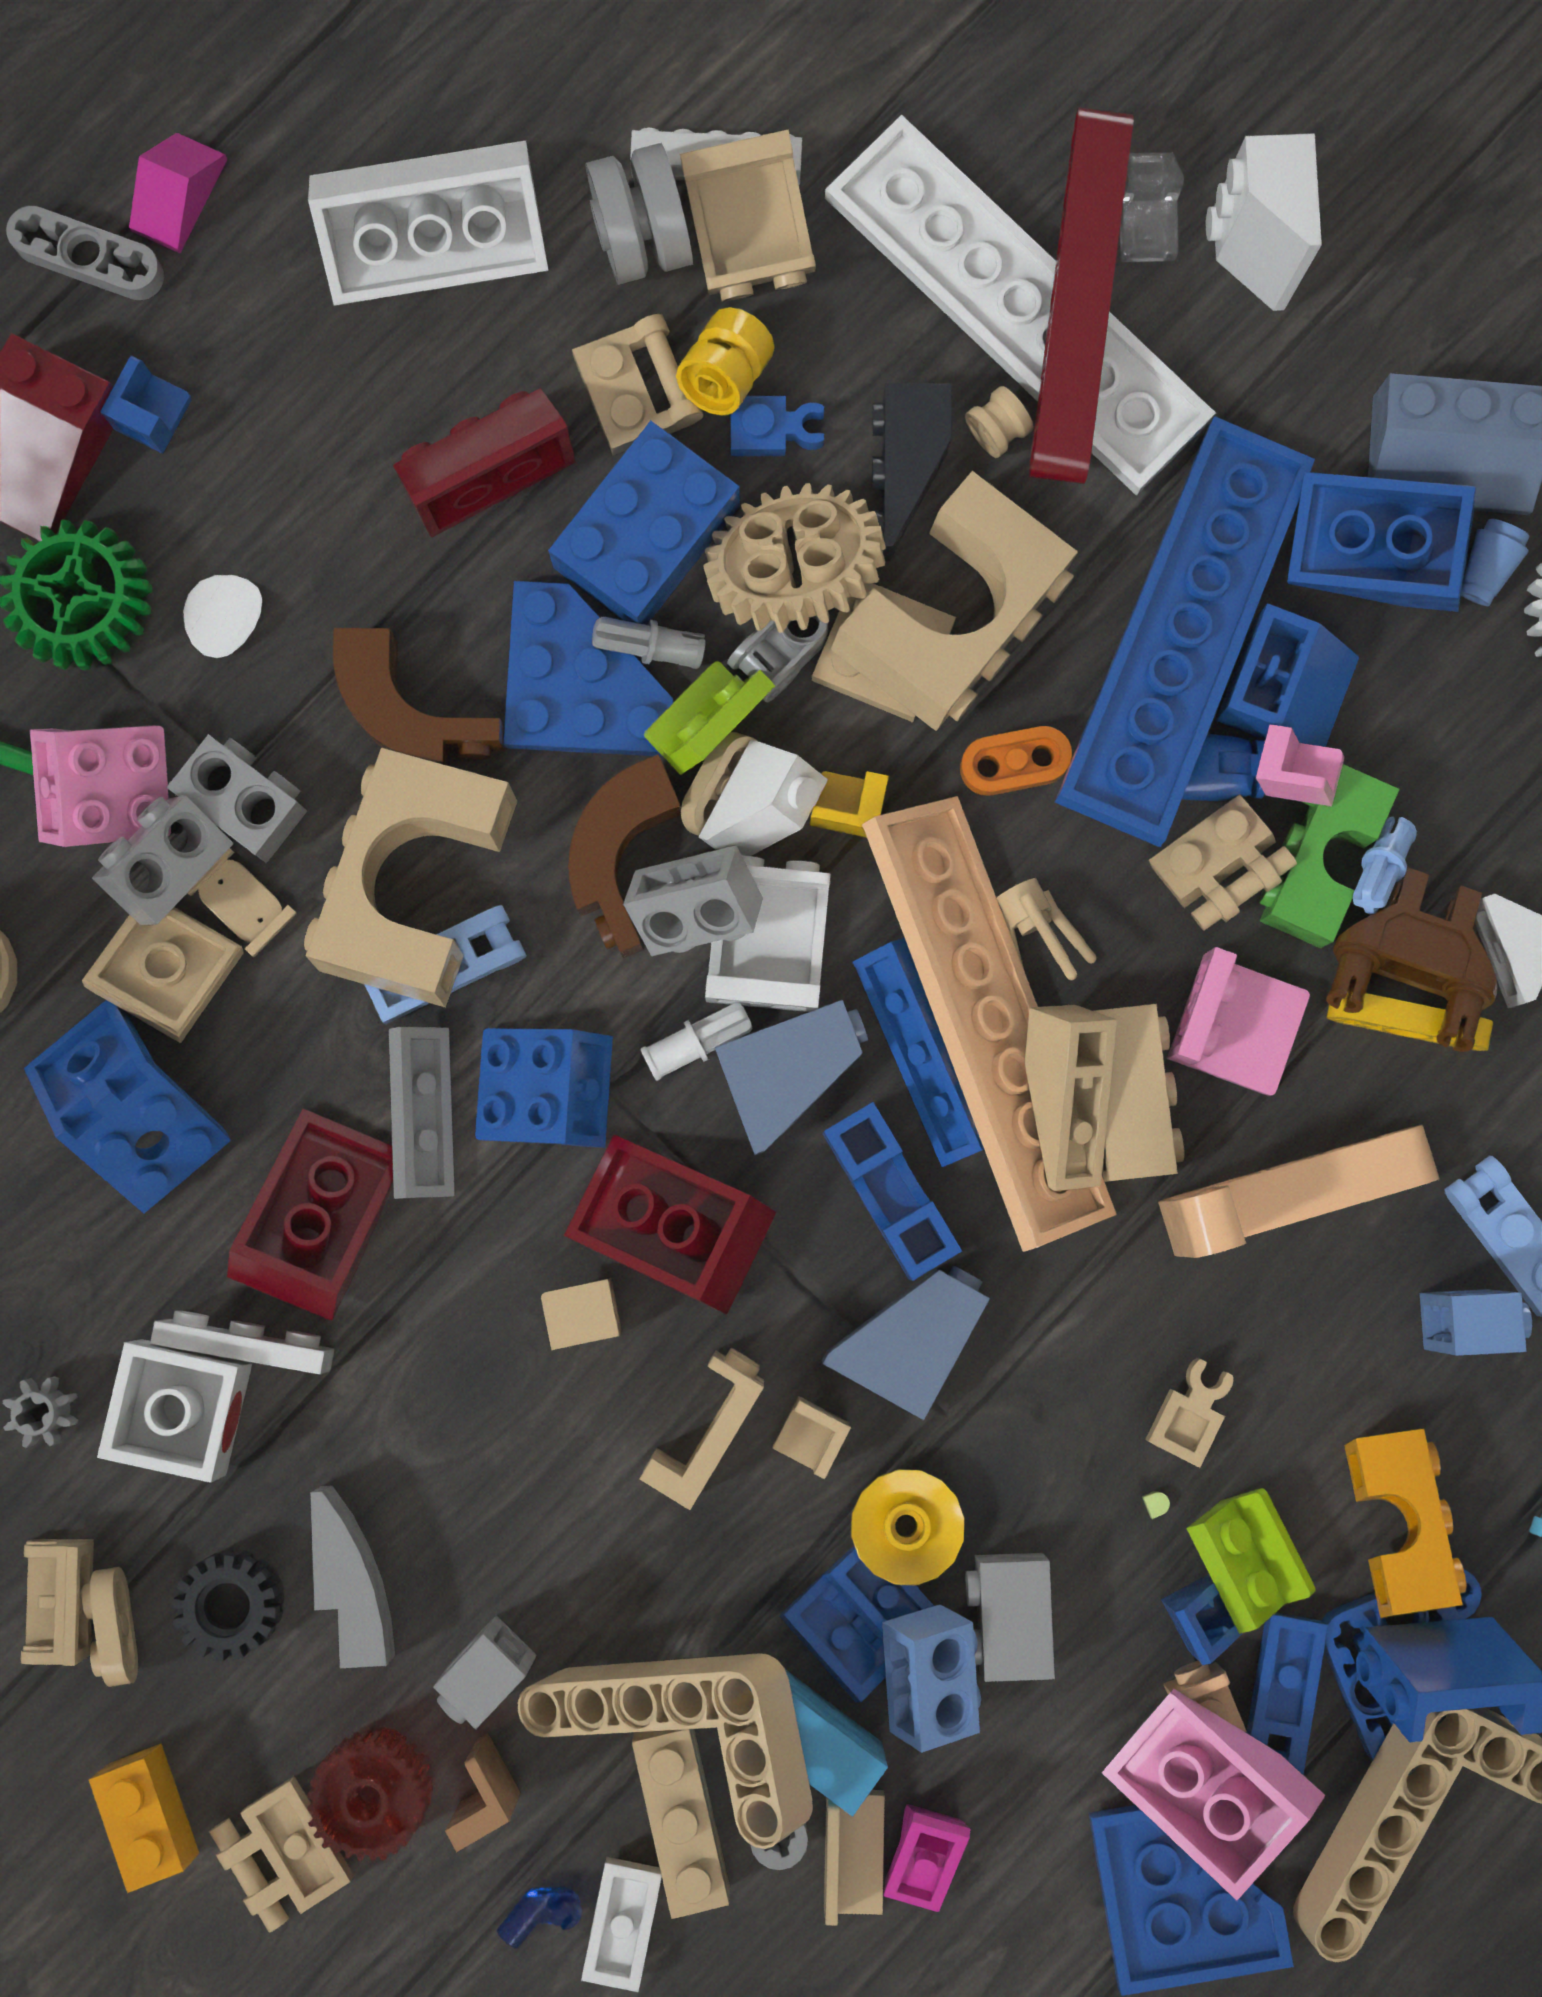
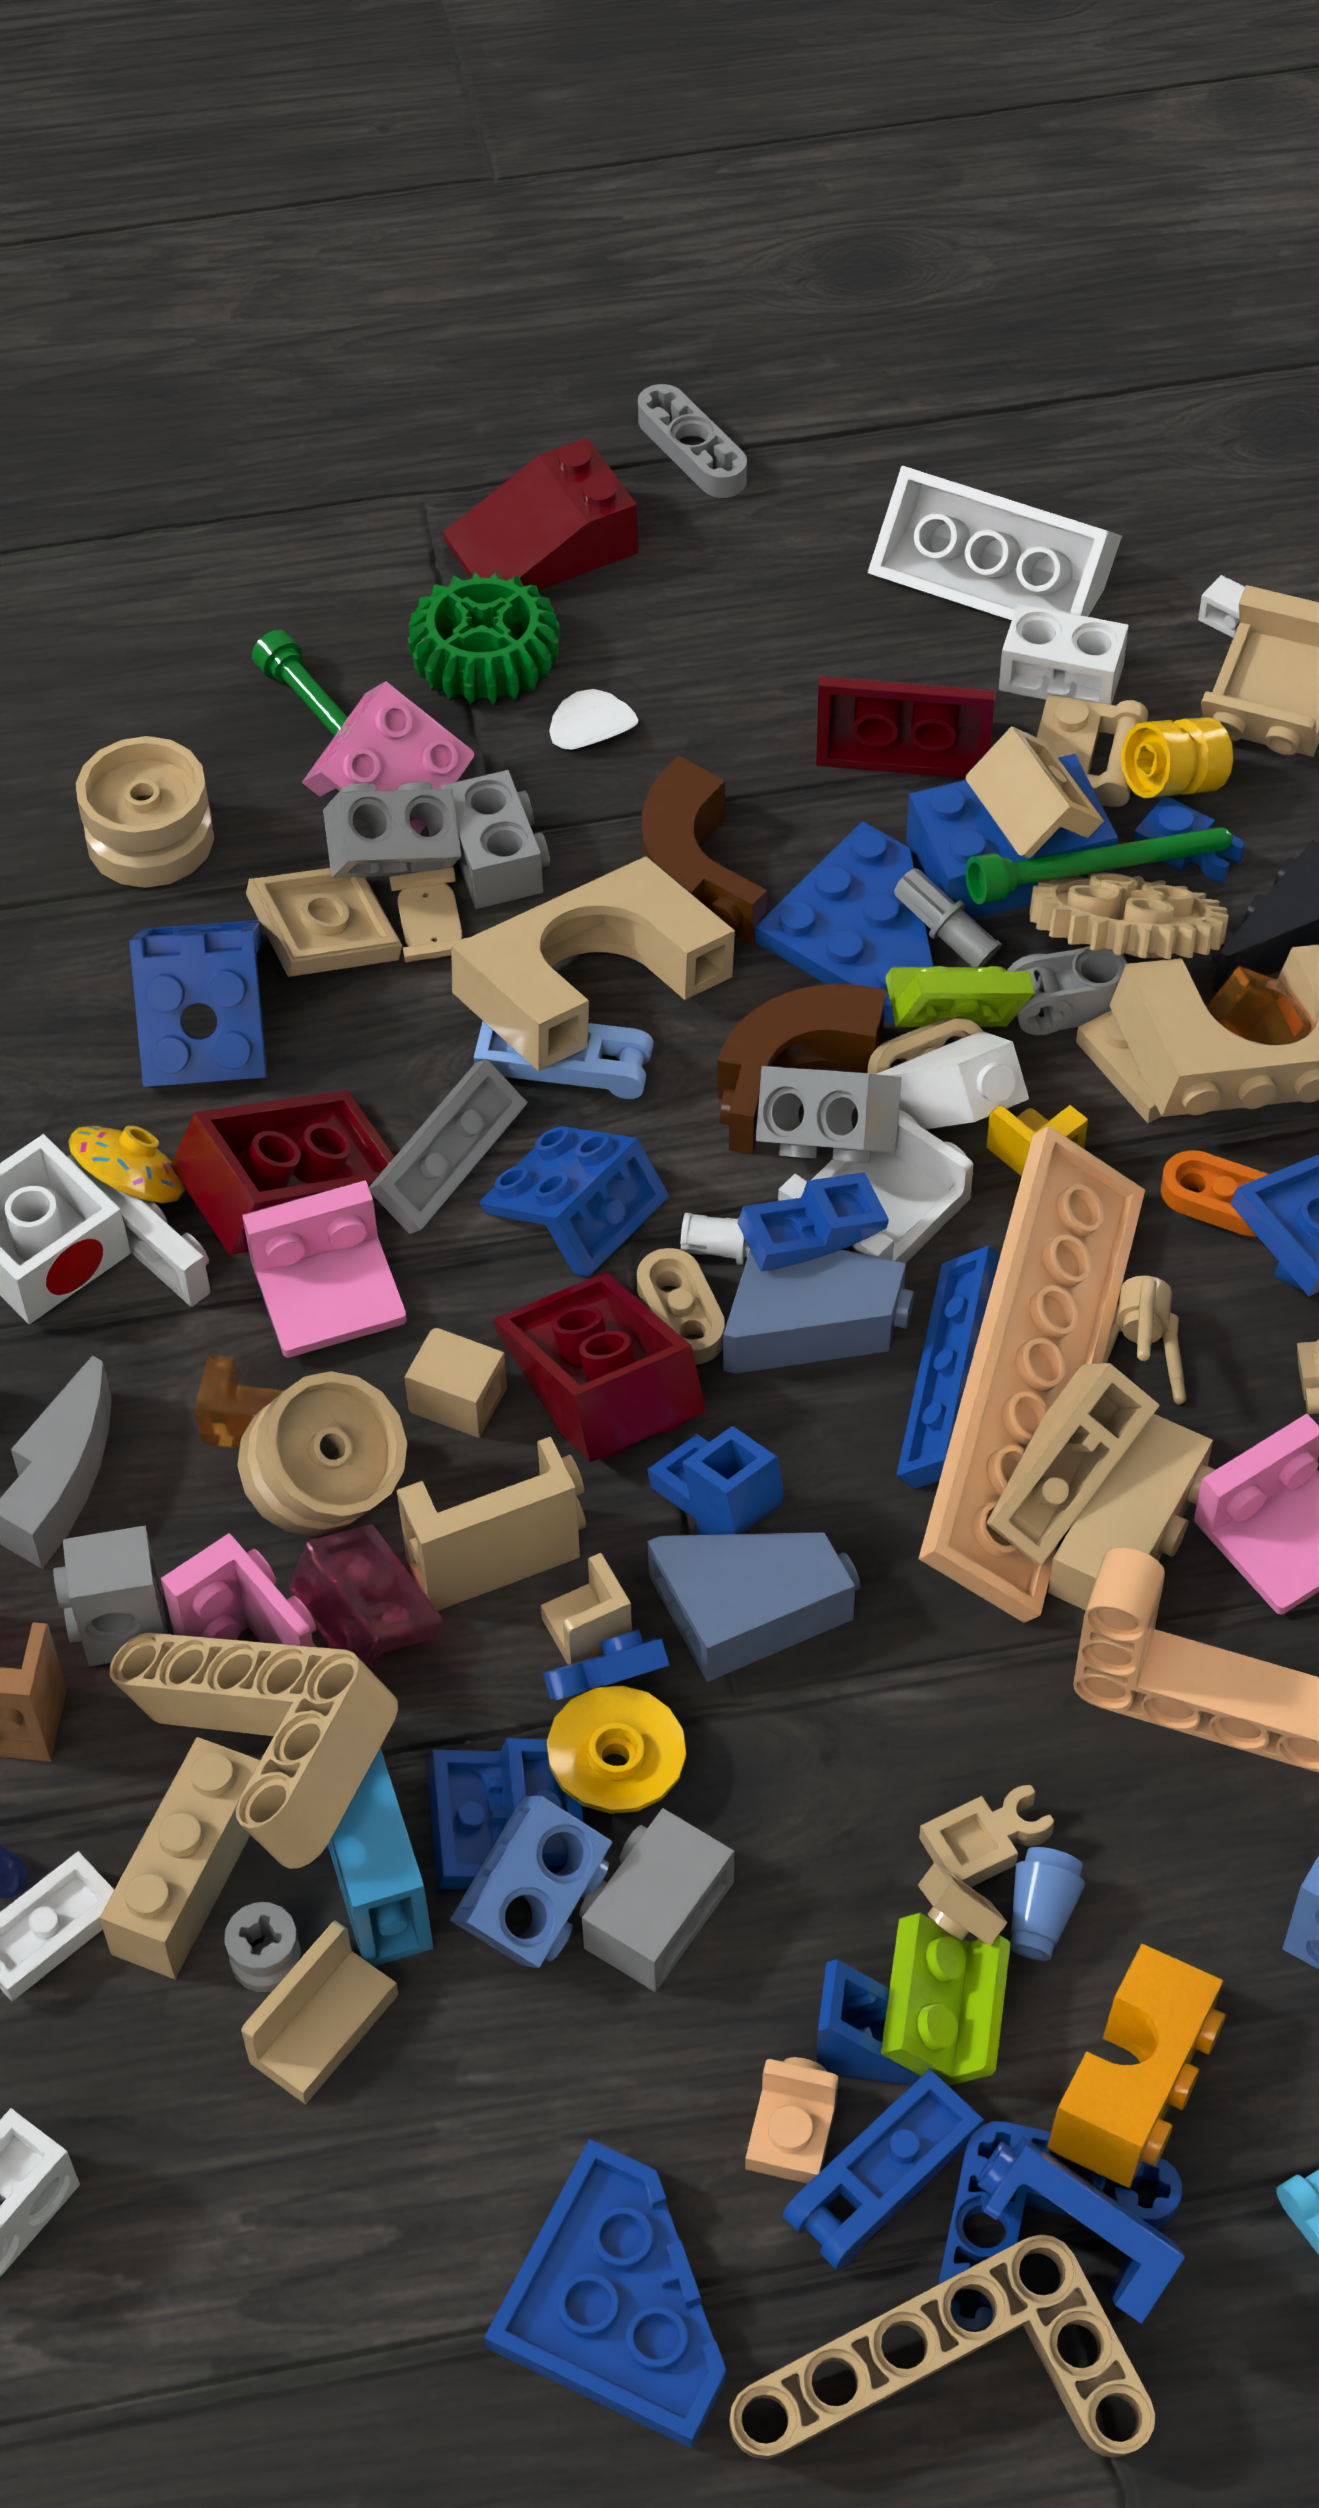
camera: 40 degrees right, 30 degrees down
blue panel [100,356,191,454] -> none
dark pink slope [129,133,227,253] -> none
light grey wheel [585,142,693,285] -> none
blue arch [822,1102,962,1281] -> none
dark pink slope [883,1804,970,1912] -> none
bright pink slope [1102,1689,1325,1900] -> none
yellowish green piece [1142,1491,1170,1519] -> none
none -> yellow dish [68,1126,186,1203]
none -> bright pink bracket [161,1533,317,1647]
none -> clear orange panel [195,1354,285,1448]
none -> tan wheel [238,1371,407,1537]
none -> bright pink bracket [242,1180,407,1358]
none -> clear pink bracket [289,1524,444,1672]
none -> blue plate [543,1629,669,1700]
none -> tan plate [637,1248,725,1365]
none -> blue brick [647,1426,784,1535]
none -> blue slope [737,1172,889,1271]
none -> tan plate [918,1862,1007,1946]
none -> green piece [965,827,1233,904]
none -> tan panel [966,726,1104,858]
none -> white brick [999,603,1129,705]
none -> medium blue cone [1010,1847,1086,1961]
none -> clear orange panel [1206,966,1312,1045]

